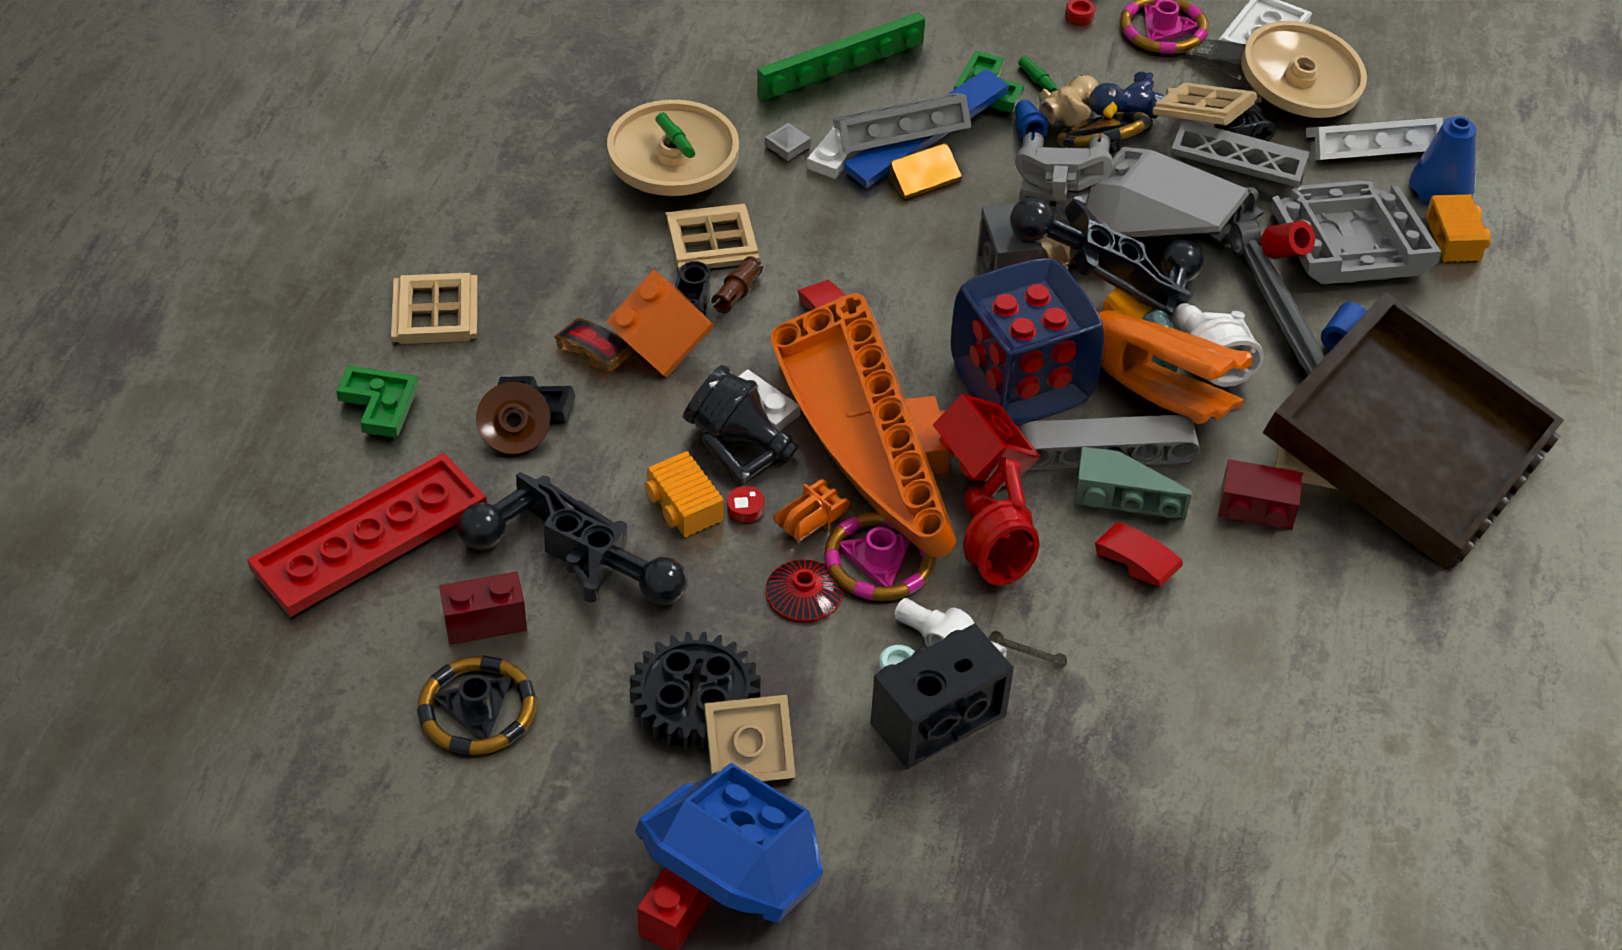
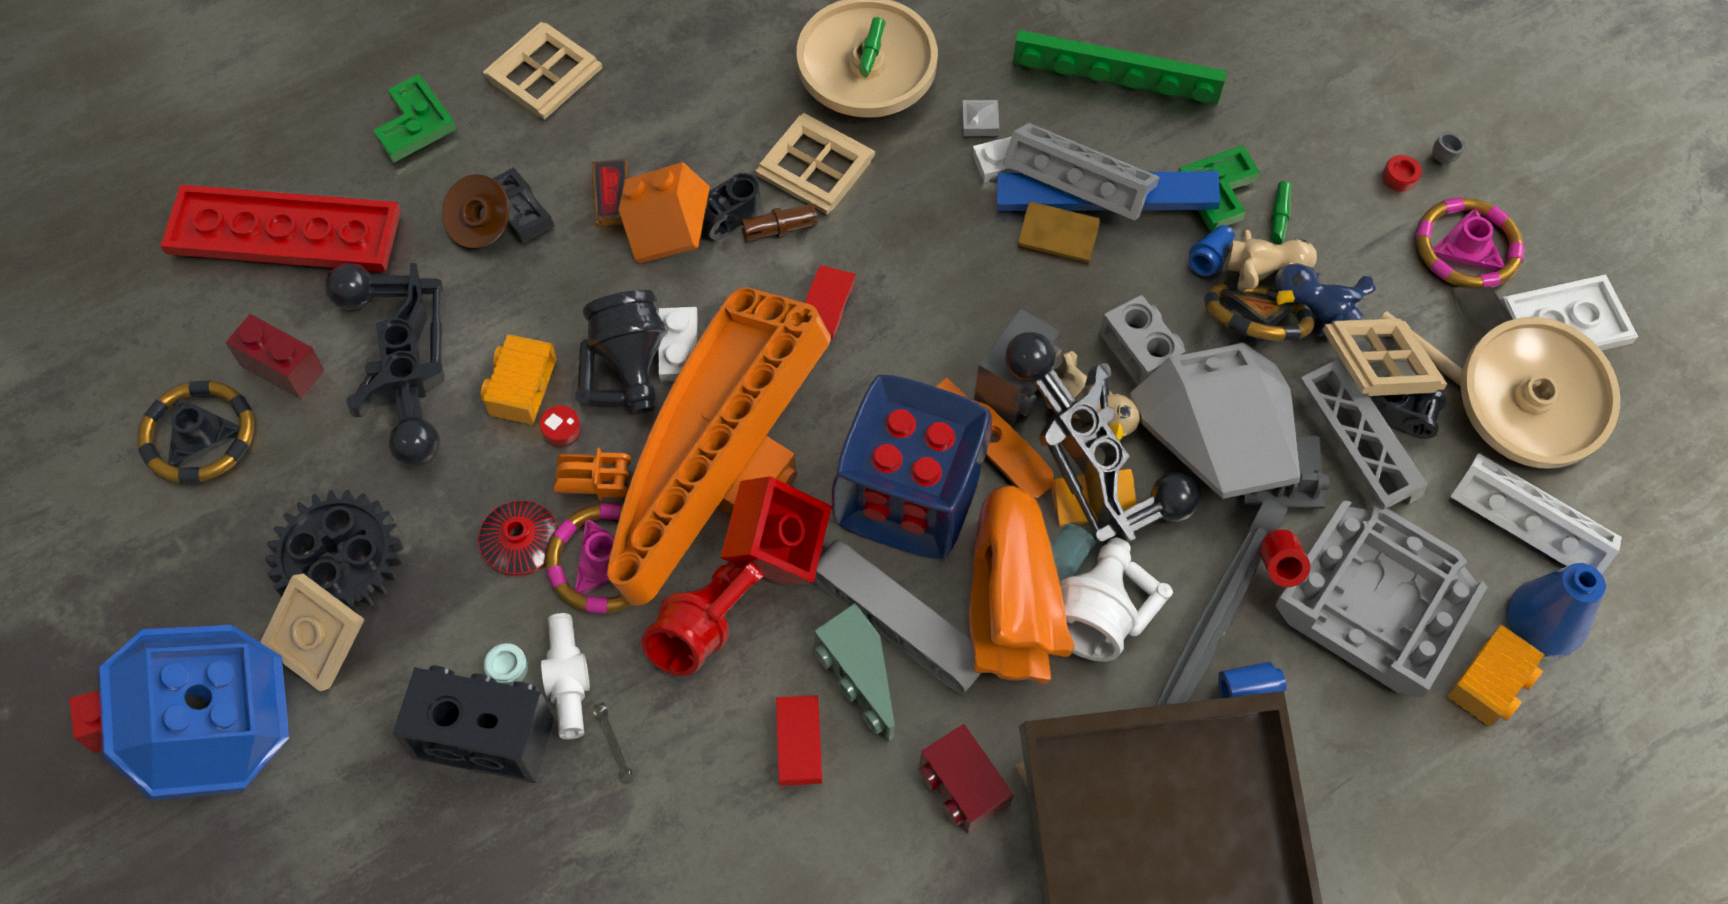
camera: 45 degrees right, 15 degrees up
light grey connector [1015,132,1113,200] -> none

